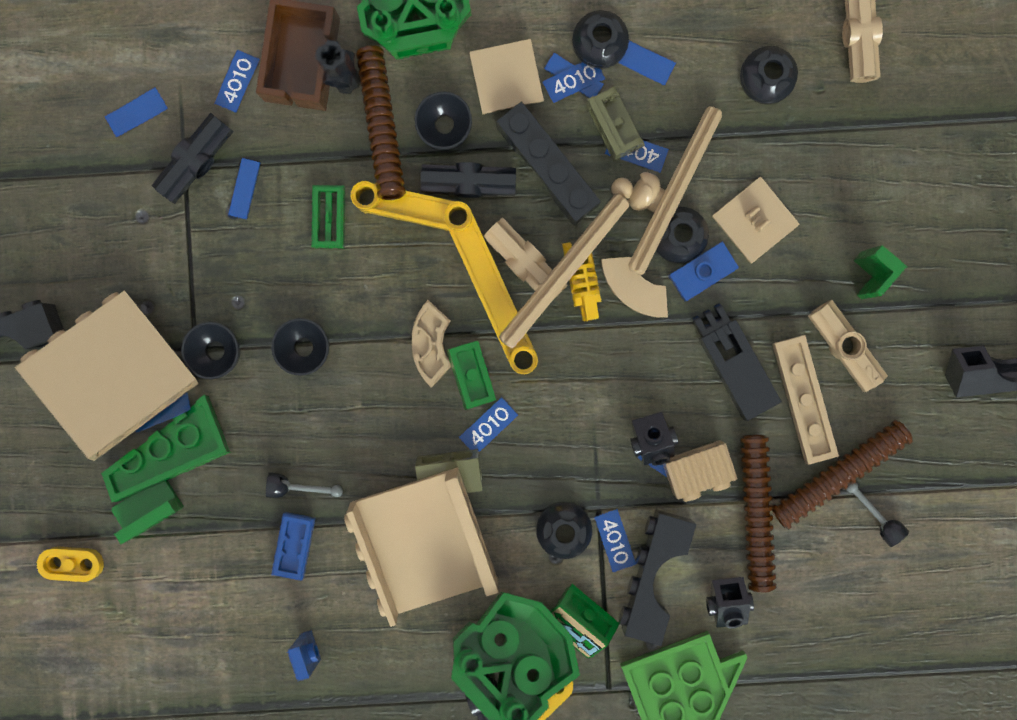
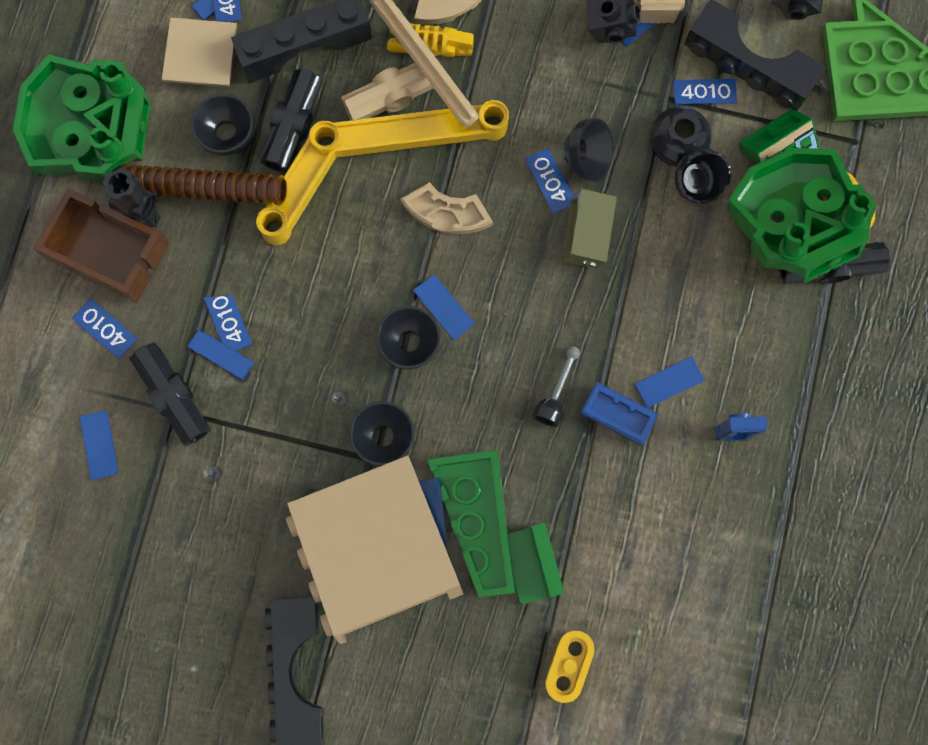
camera: 75 degrees left, 10 degrees down
green tile [311,185,345,249] -> none
tan panel [344,467,498,627] -> none
green plate [446,340,496,410] -> none
none -> blue sticker [204,295,252,351]
none -> blue sticker [413,274,475,340]
none -> black piece [564,118,614,181]
none -> blue sticker [635,356,705,408]
none -> black hair [675,149,732,204]

